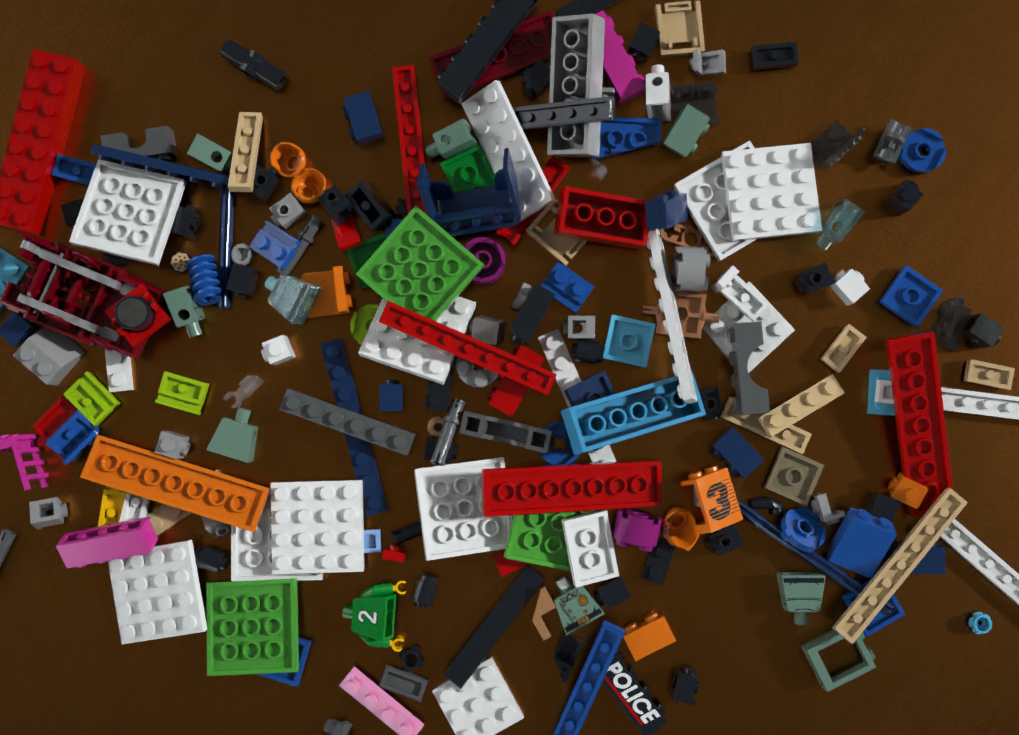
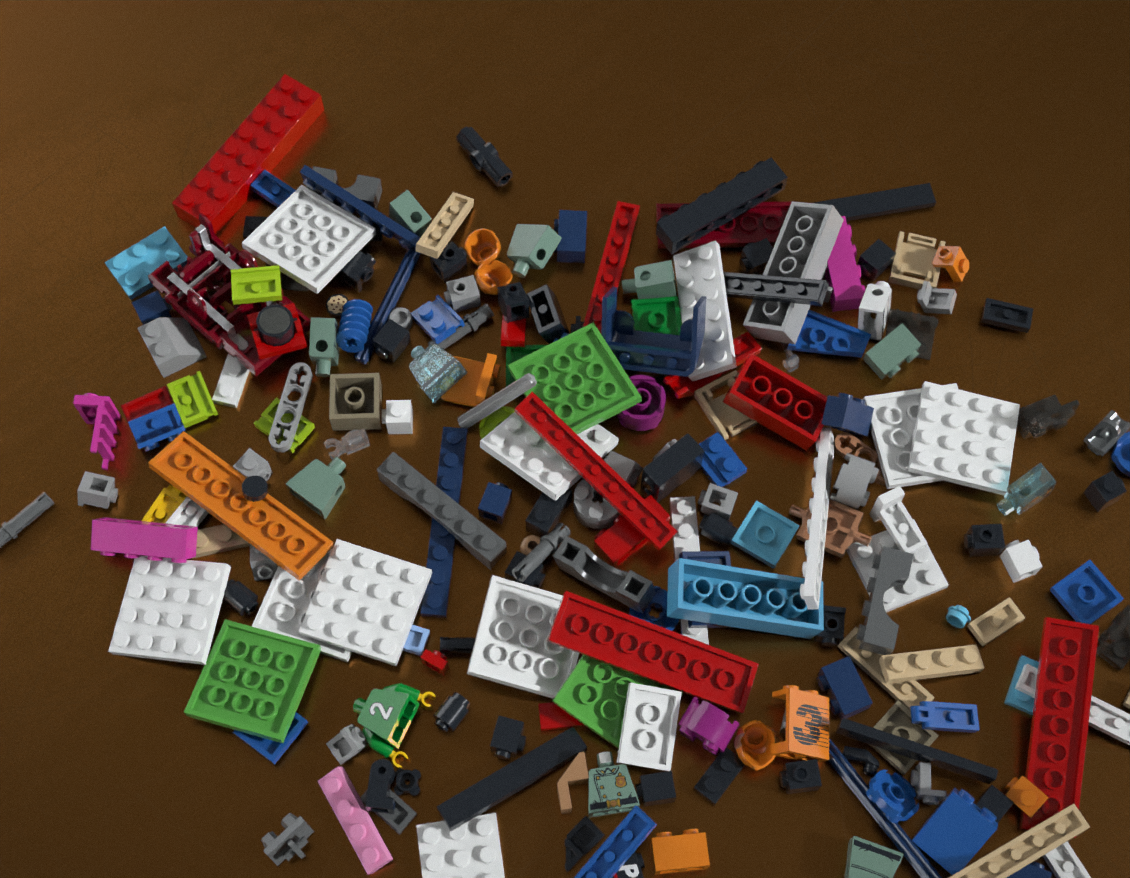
camera: 20 degrees right, 20 degrees down
none -> lime plate [231,265,282,305]
none -> black tile [242,476,268,502]
none -> light grey beam [269,362,313,452]
none -> light grey bracket [326,724,368,765]
none -> dark tan brick [329,373,382,431]
none -> black leg [365,759,396,814]
none -> light grey axle [458,373,537,428]
none -> black brick [490,716,526,760]
none -> sand green torso [507,224,562,278]
none -> black tile [836,718,998,784]
none -> blue hinge [910,701,979,733]
none -> orange bracket [932,246,970,282]
none -> medium azure plate [946,605,971,628]

